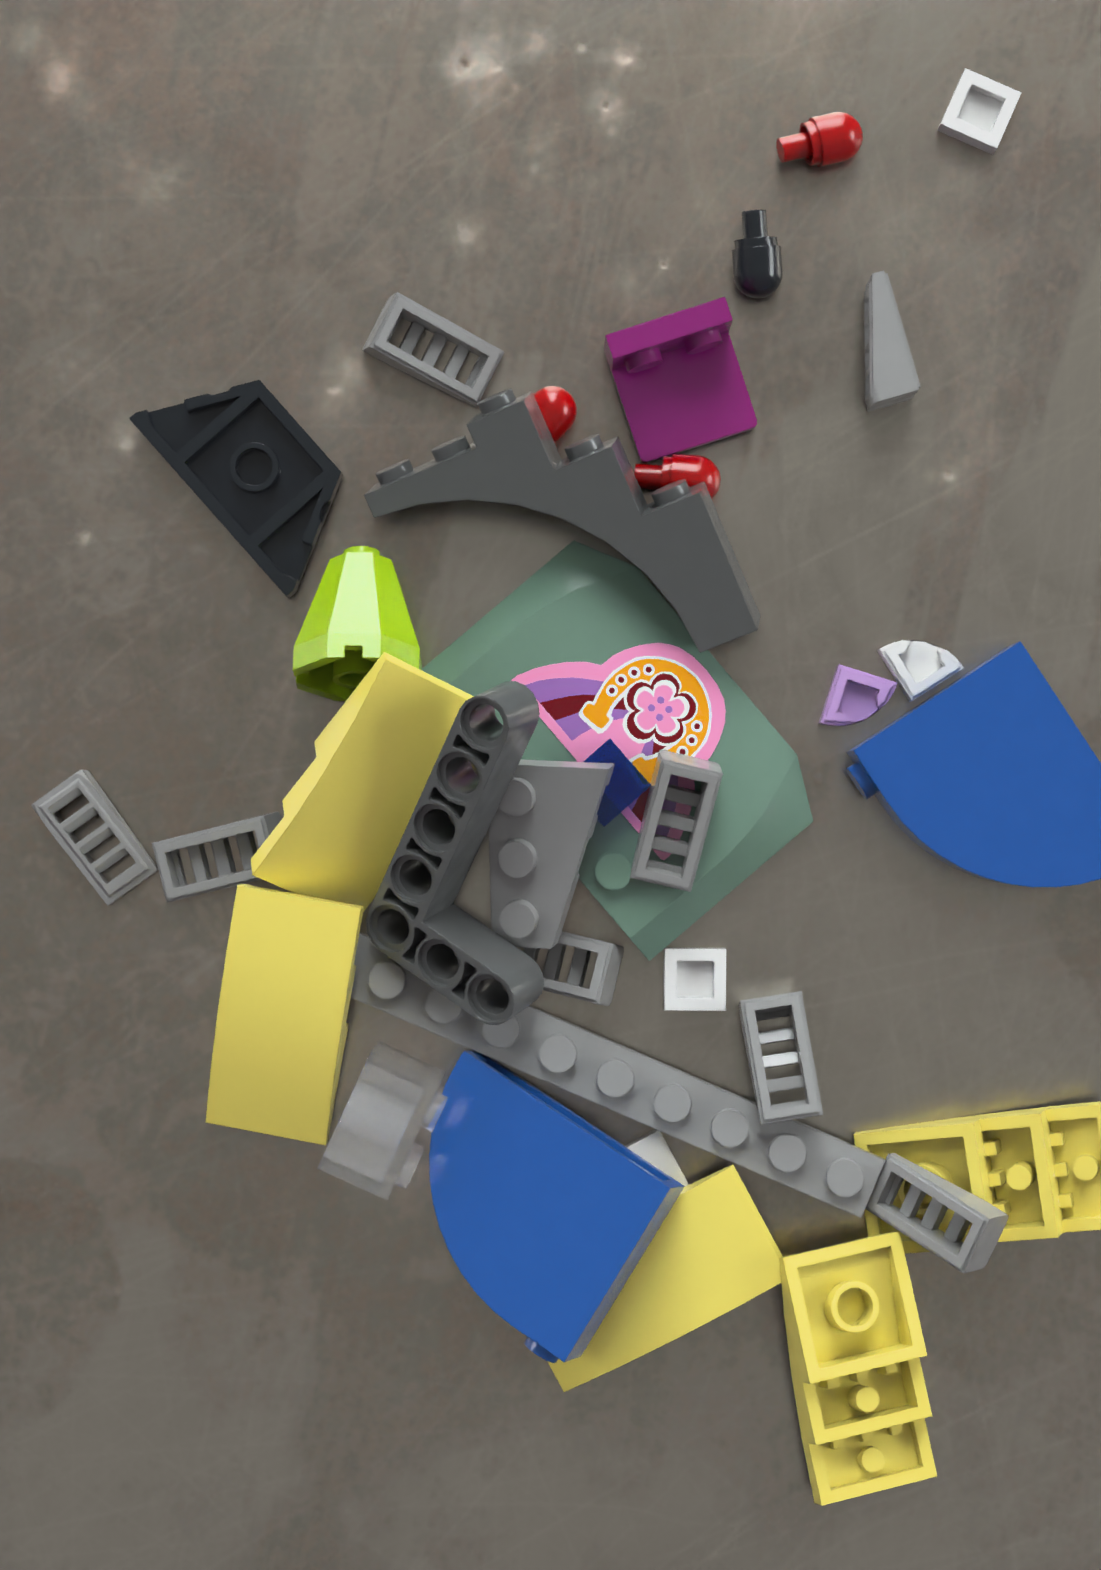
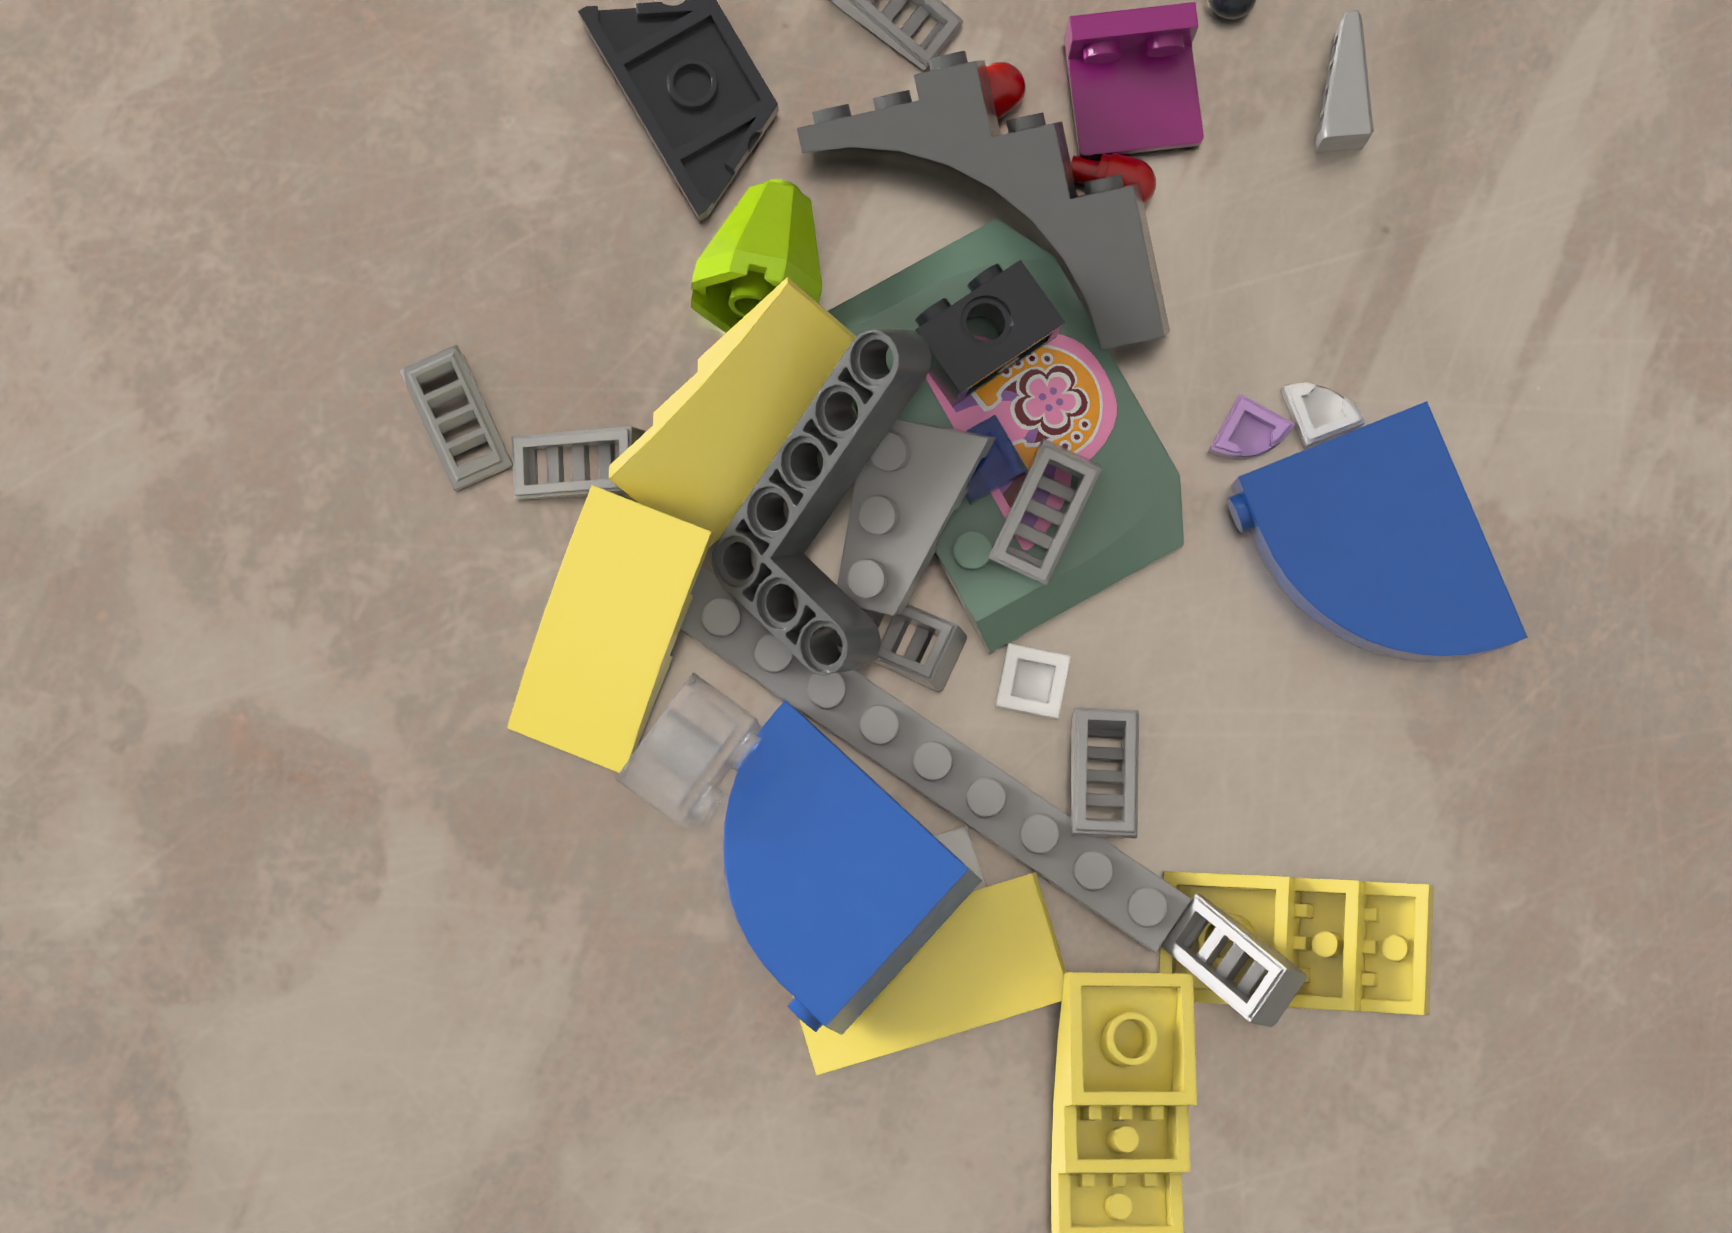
camera: 10 degrees right, 5 degrees down
none -> black brick [915,260,1065,407]

